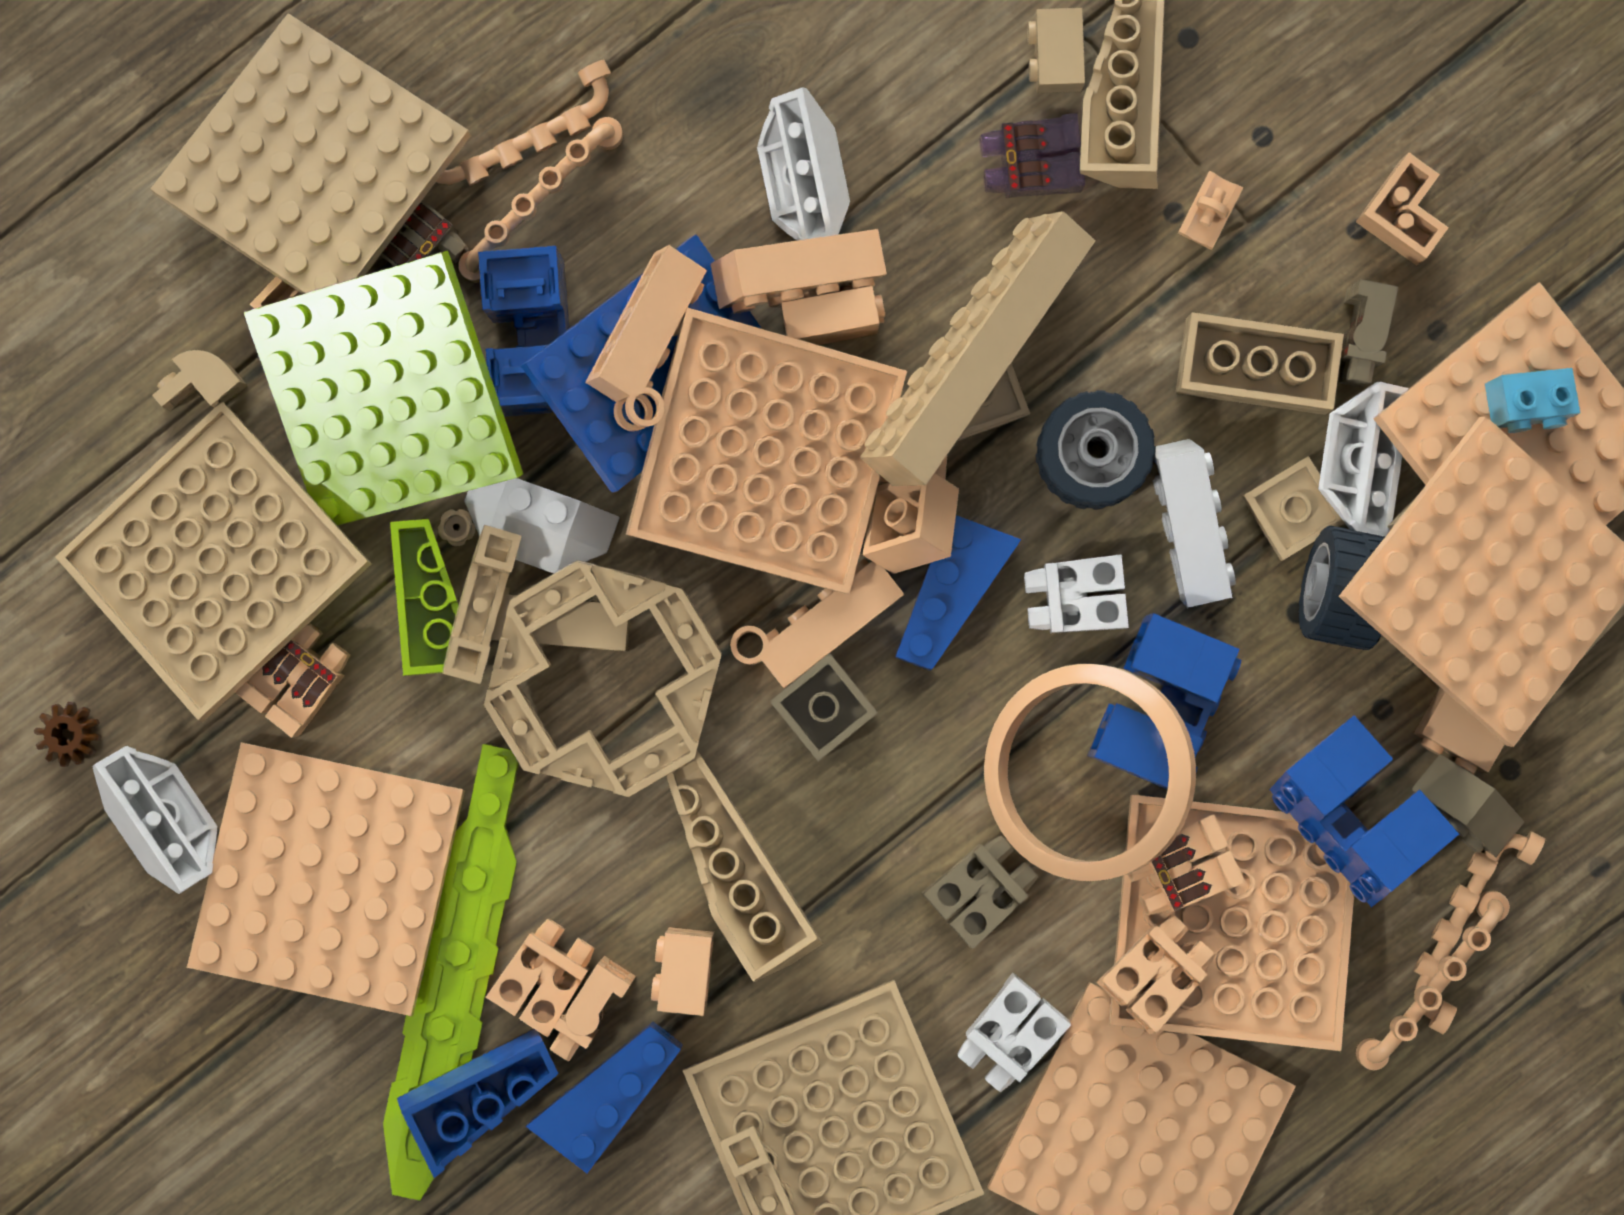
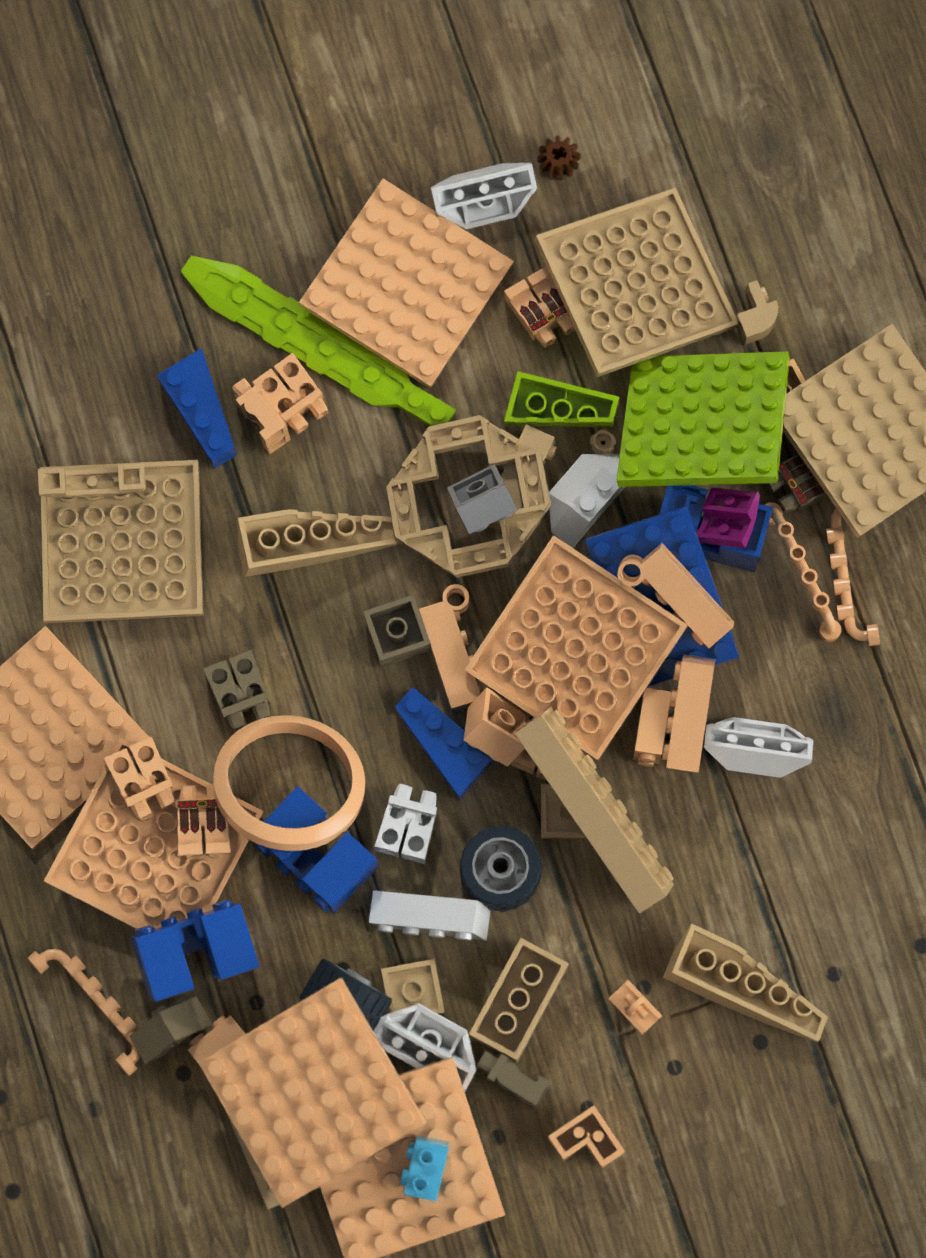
camera: 110 degrees right, 10 degrees down
blue wedge [397,1029,558,1178] -> none
tan slope [442,525,522,684] -> none
light nougat brick [651,927,714,1016] -> none
white hips [958,973,1071,1092] -> none
hips [979,113,1085,198] -> none
tan brick [1027,8,1085,93] -> none
light nougat bar [1356,891,1510,1070] -> none
none -> light grey slope [447,464,517,534]
none -> magenta slope [697,487,760,548]

